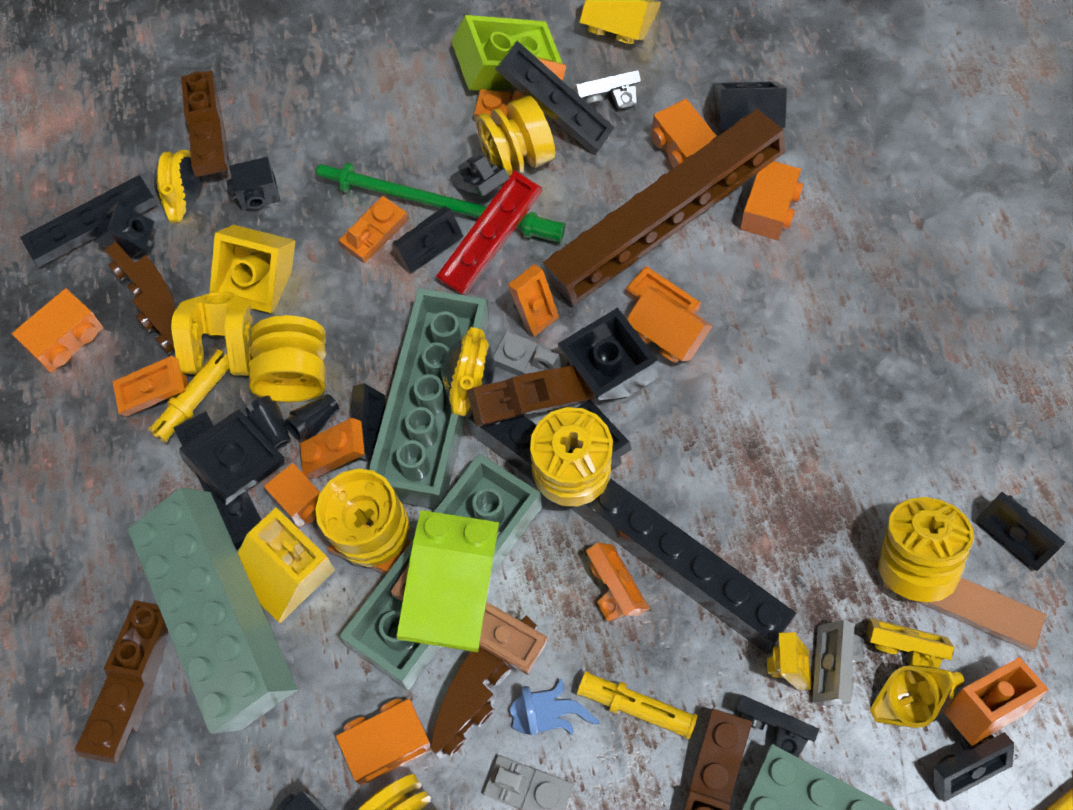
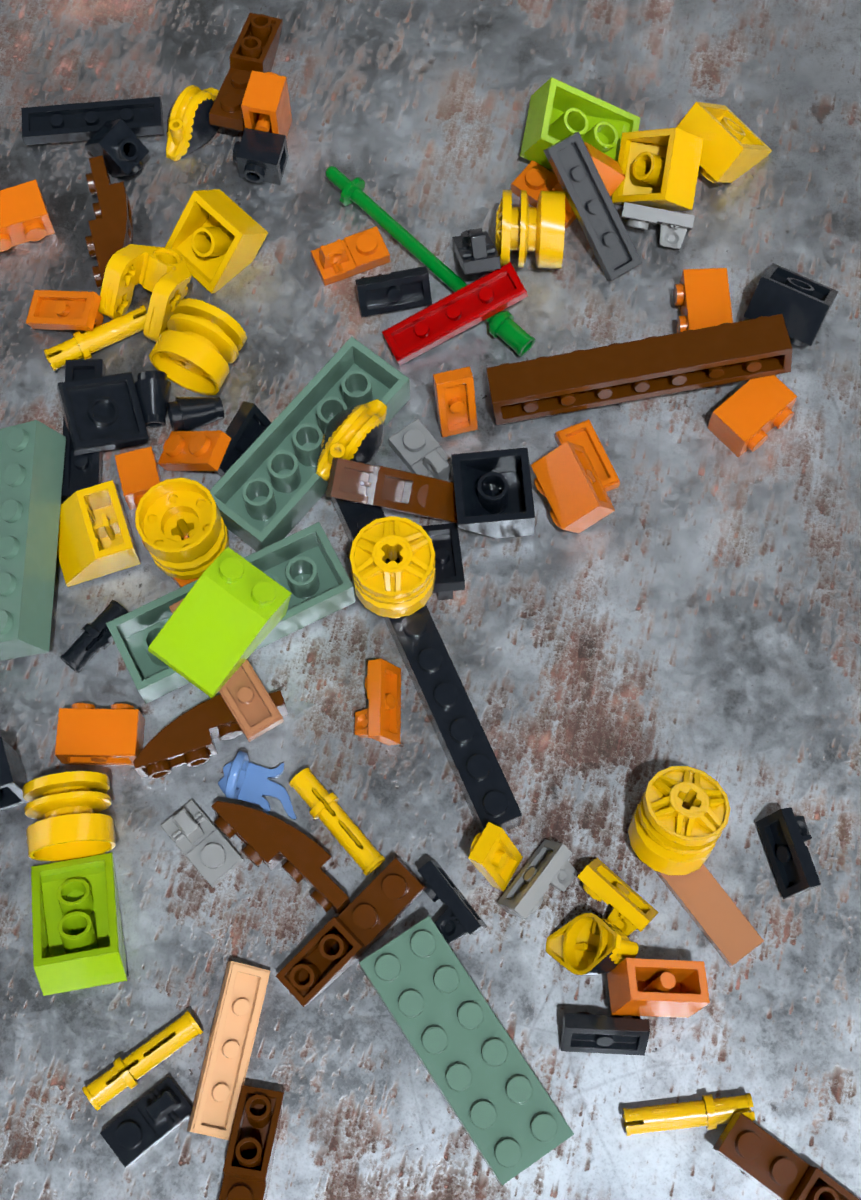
camera: 25 degrees right, 5 degrees up
none -> black pin [60,600,128,673]
none -> reddish brown slope [211,801,351,915]
none -> orange brick [241,70,292,139]
none -> yellow slope [612,127,704,211]

